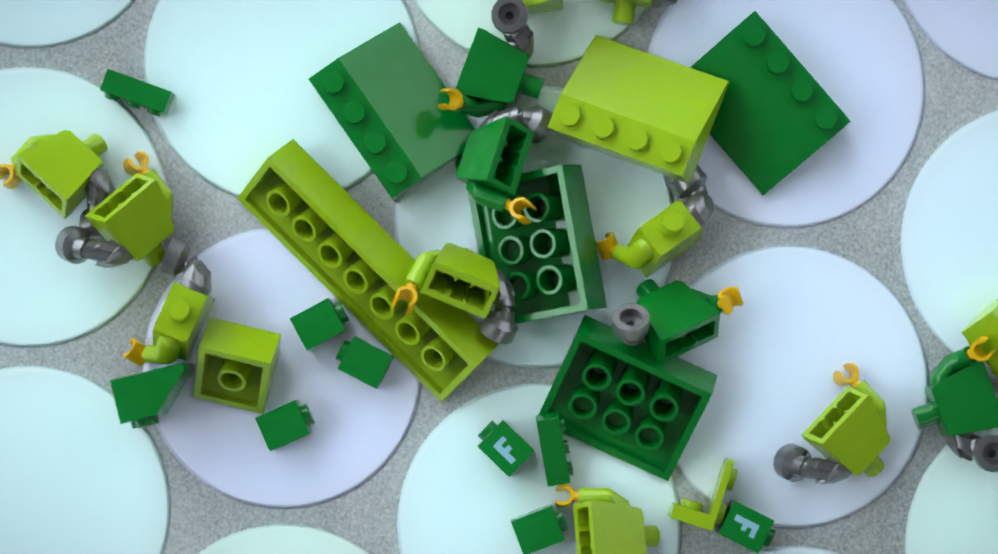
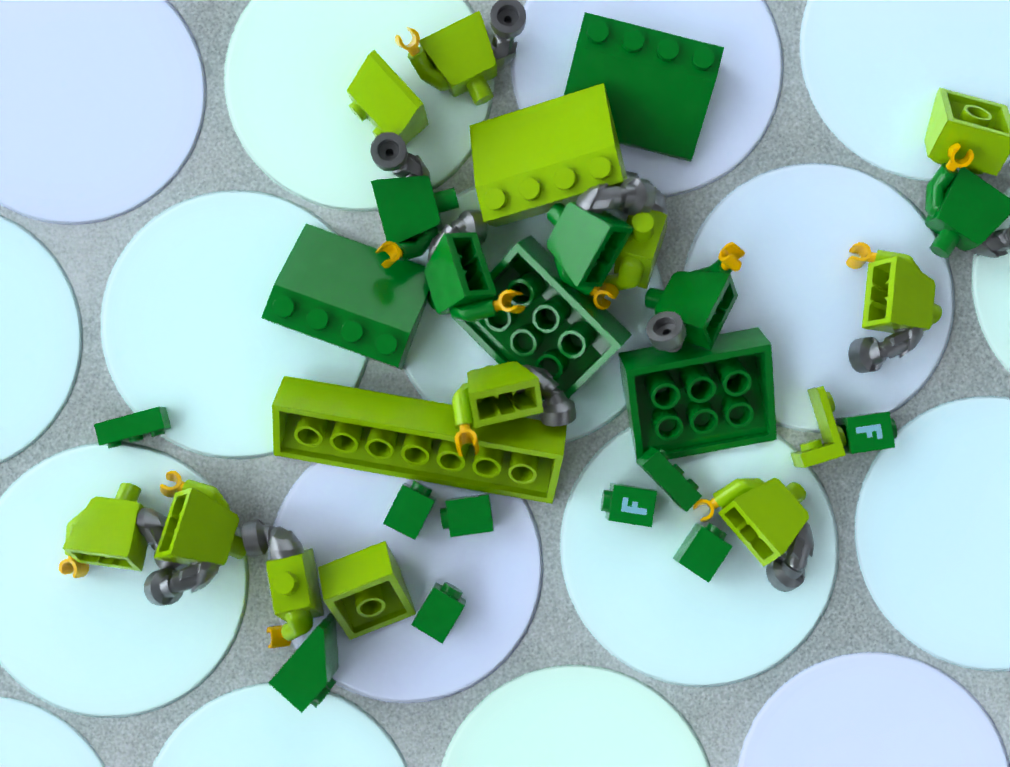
camera: 35 degrees left, 0 degrees up
none -> torso [547,177,656,310]

